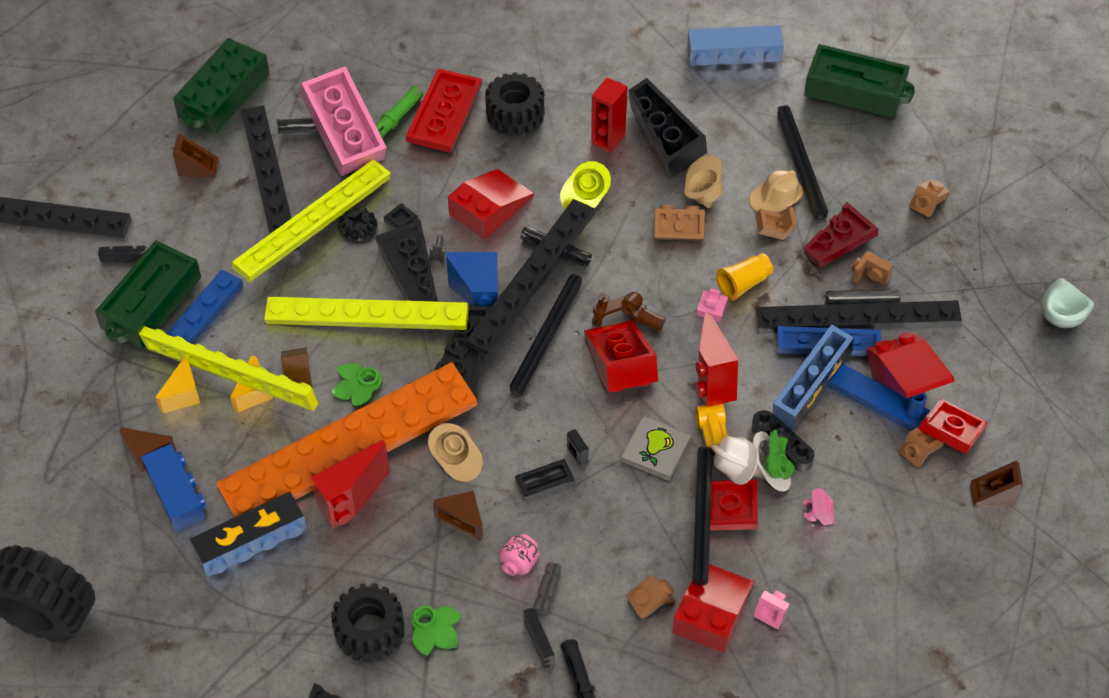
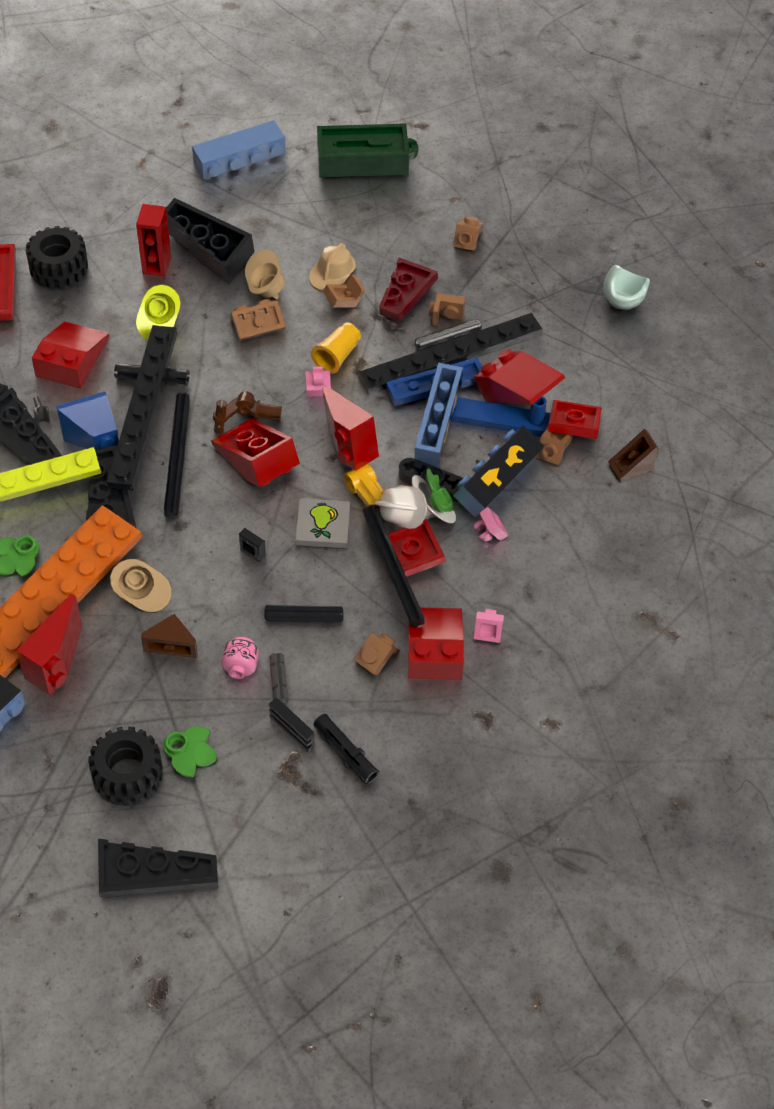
camera: 25 degrees left, 0 degrees up
black tile [515,459,575,502] -> none
black axle [777,105,828,219] -> none
none -> black axle [264,605,344,622]
none -> black brick [453,426,545,517]

